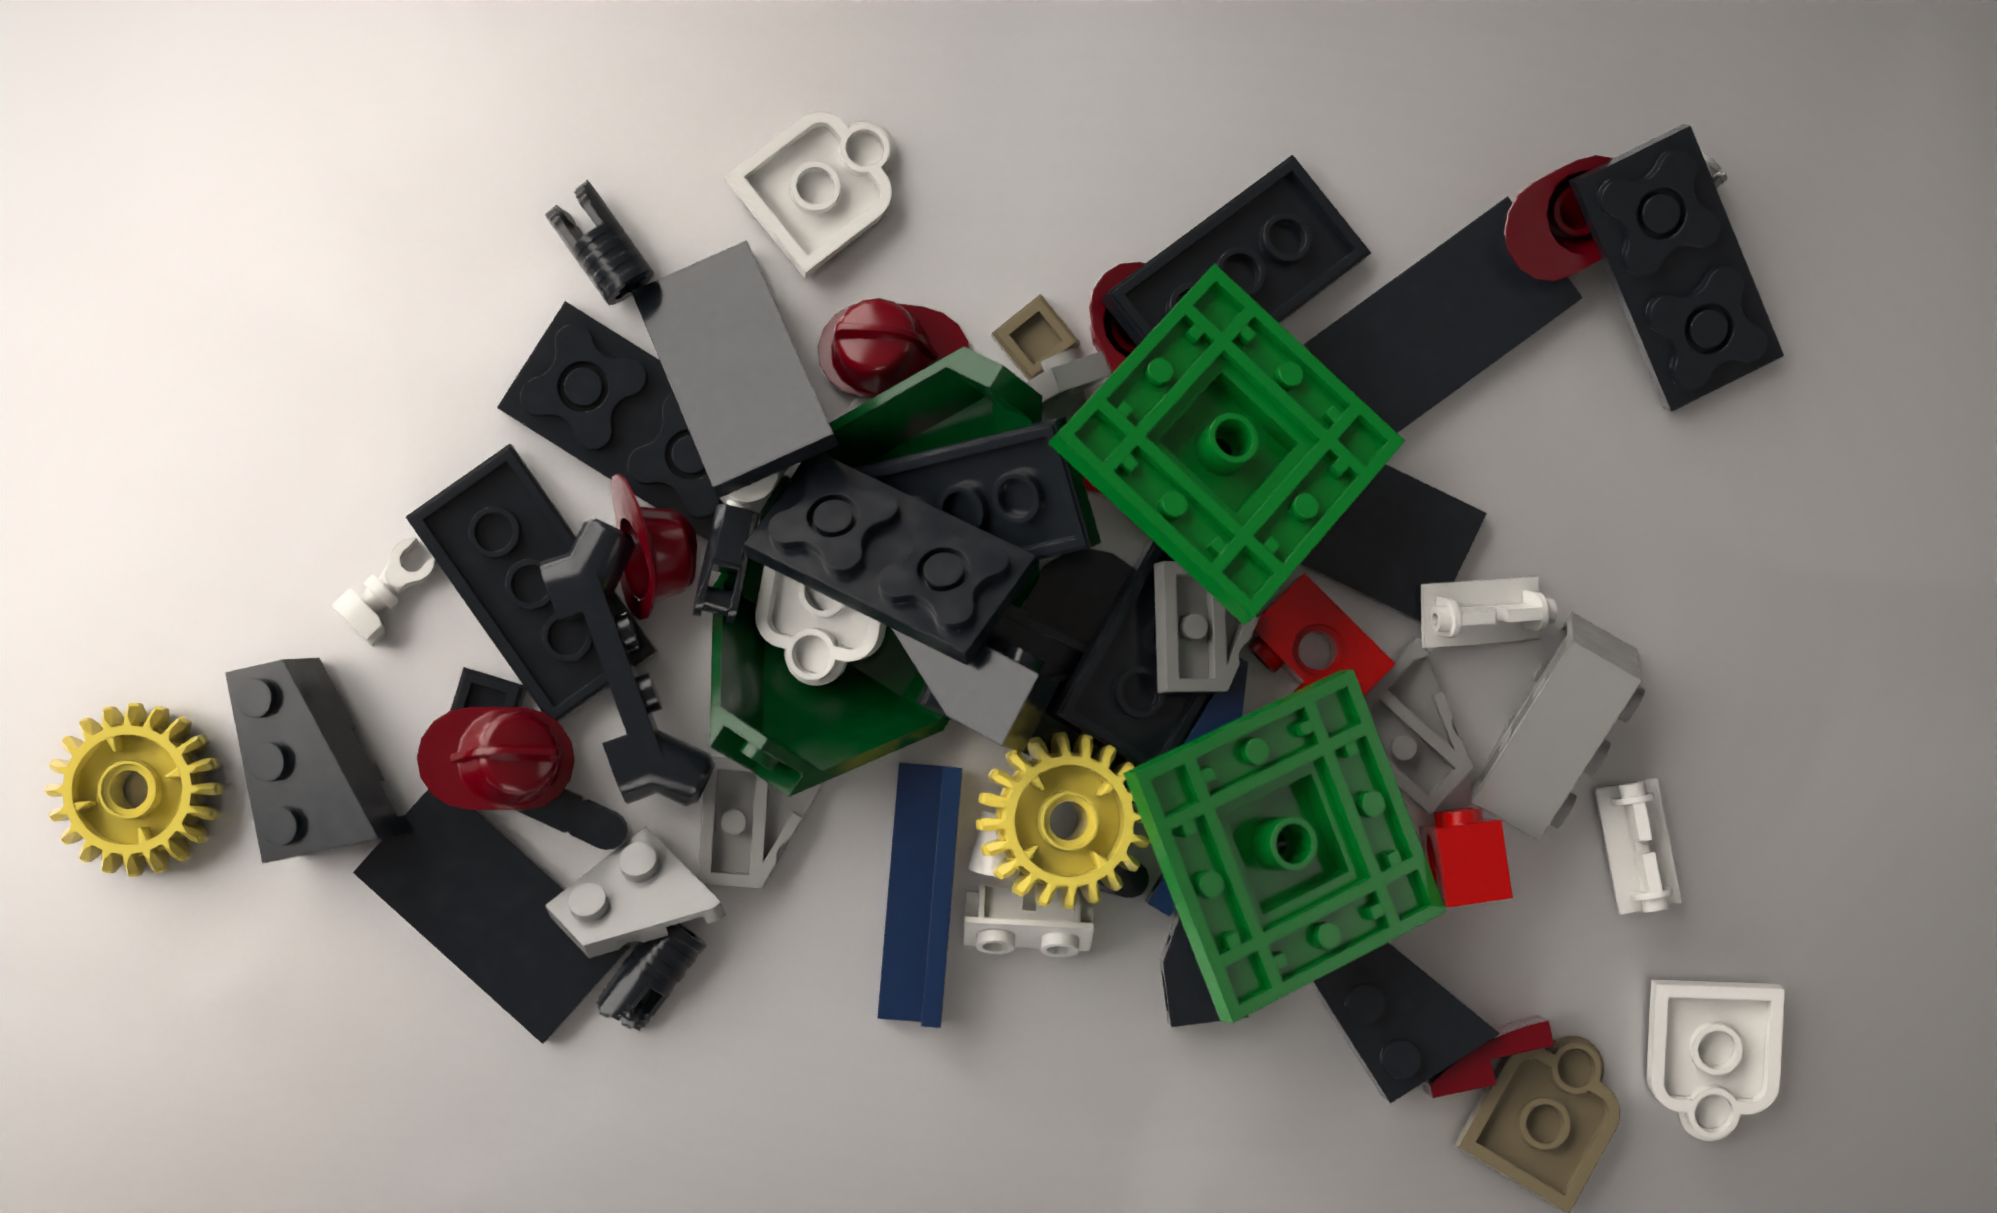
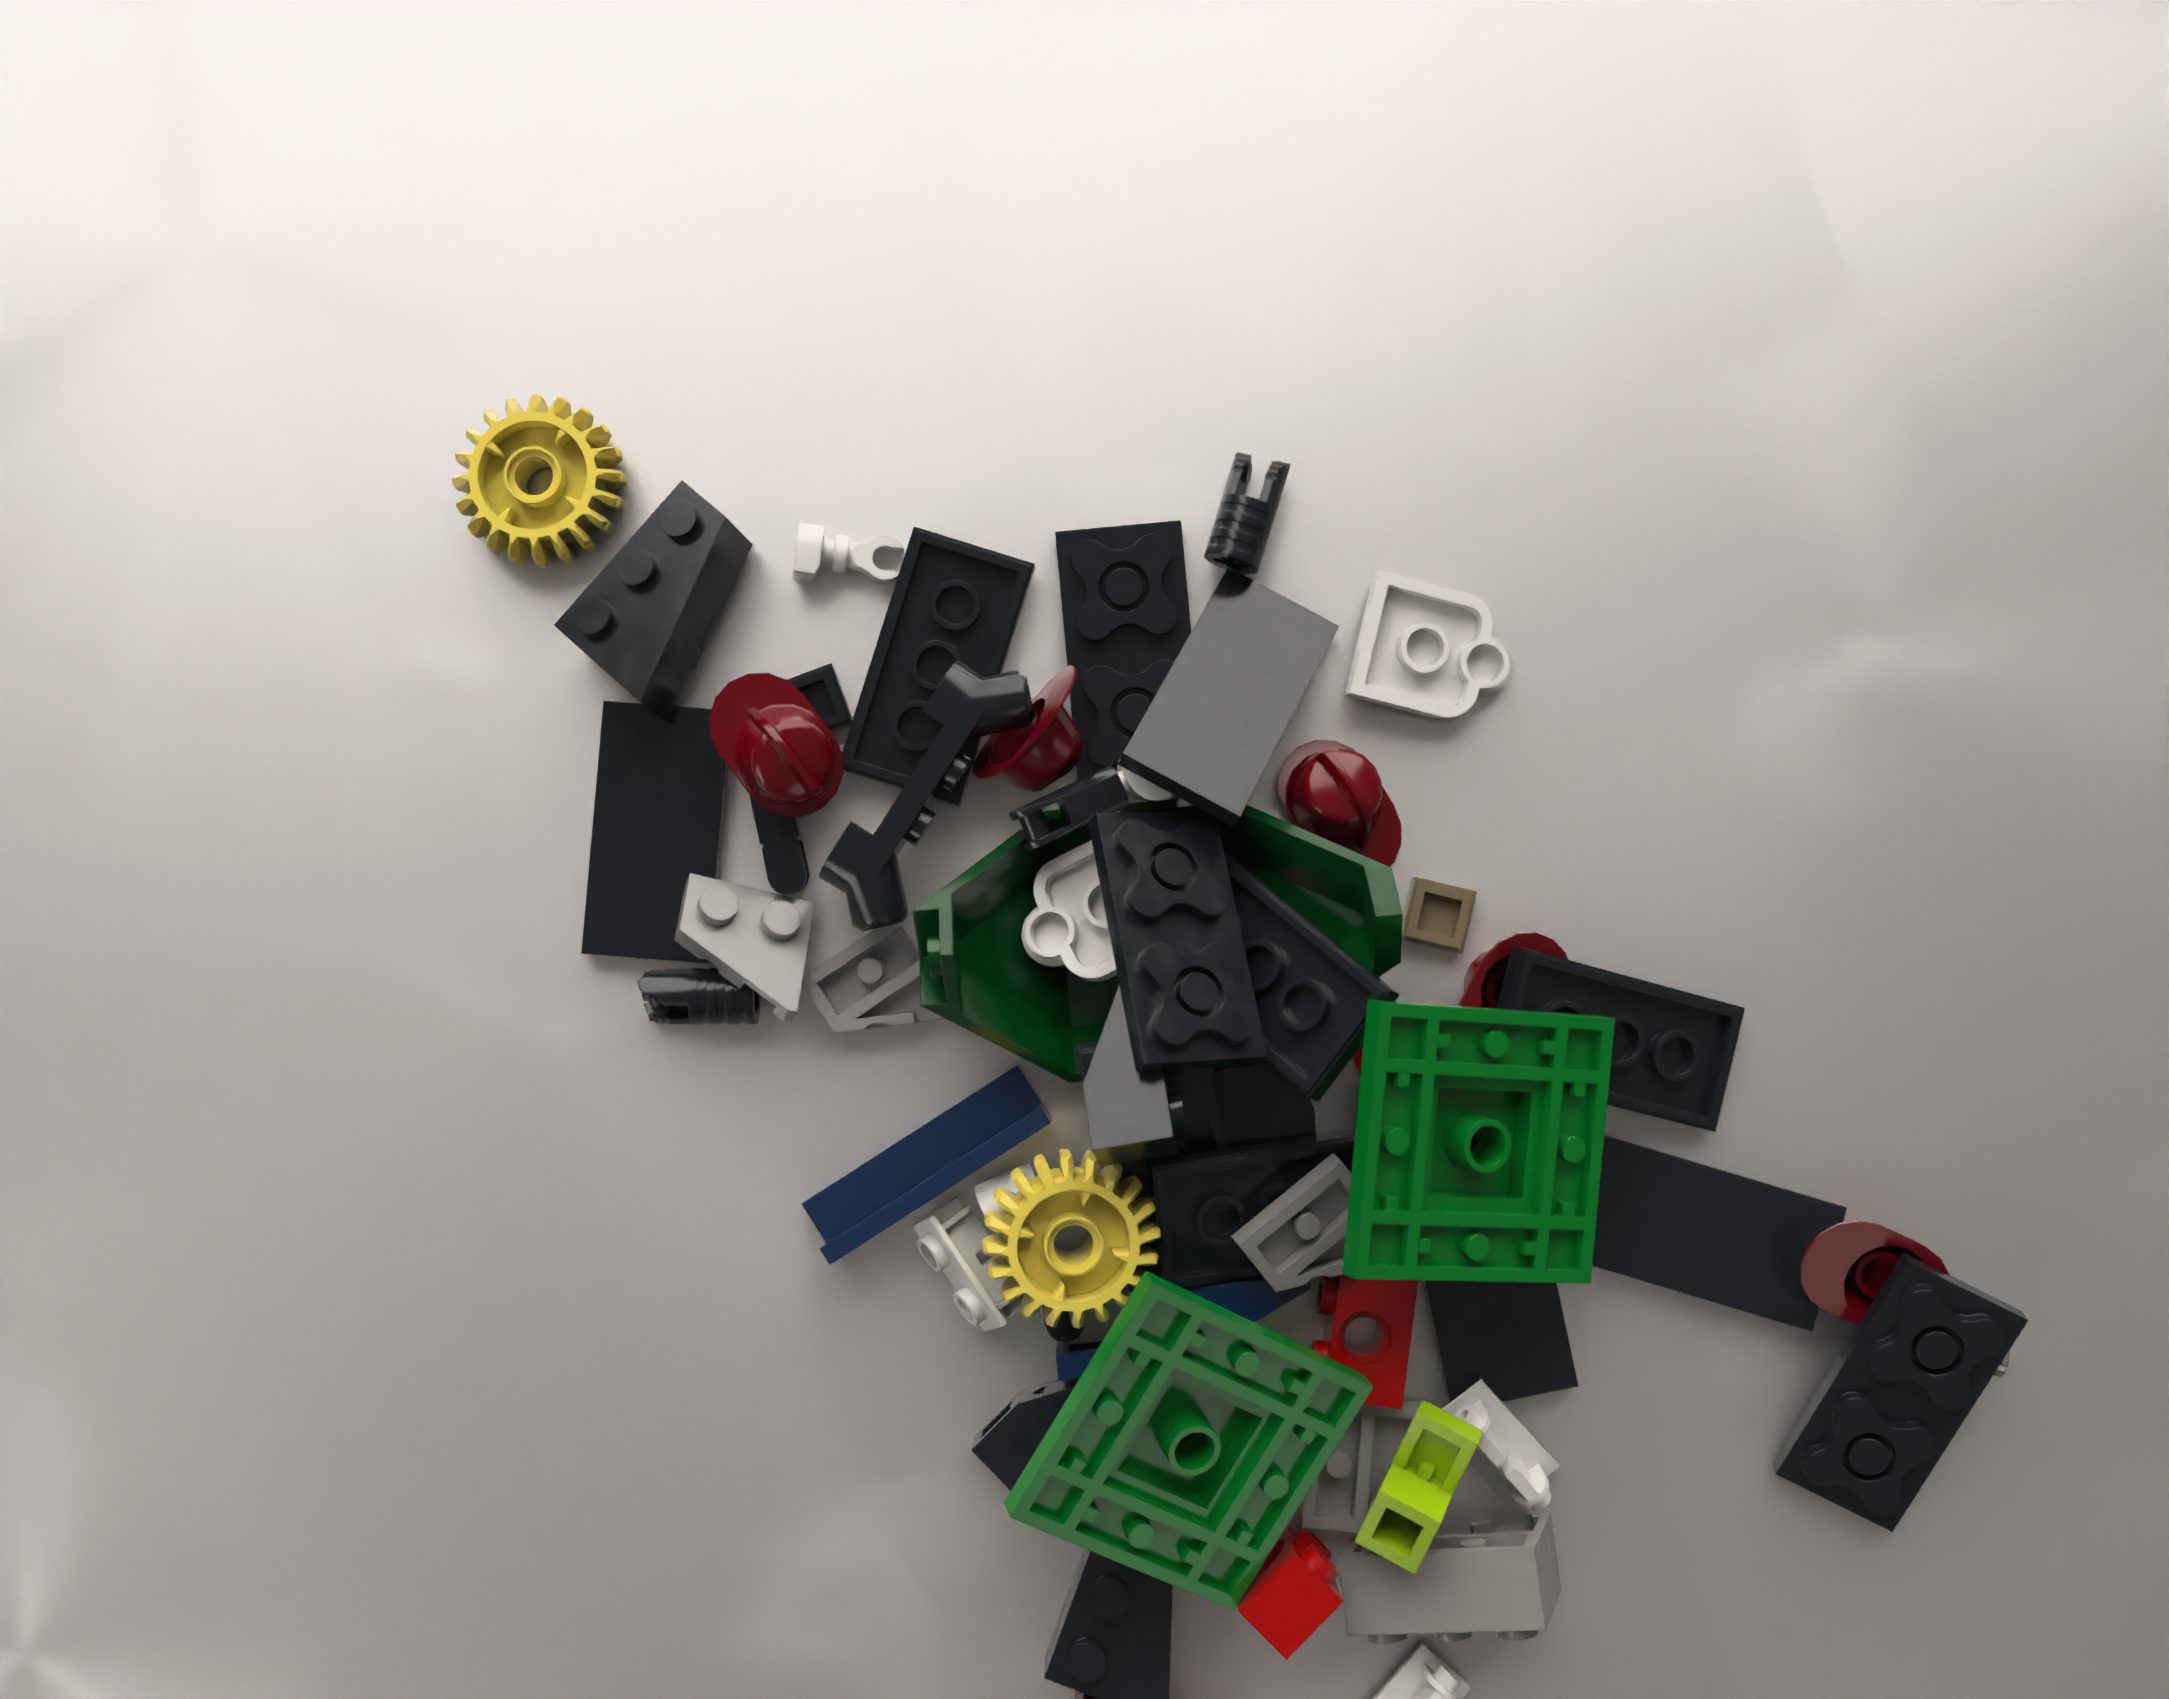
camera: 60 degrees right, 0 degrees up
light grey plate [1026,348,1112,422] -> none
none -> lime brick [1354,1399,1483,1574]

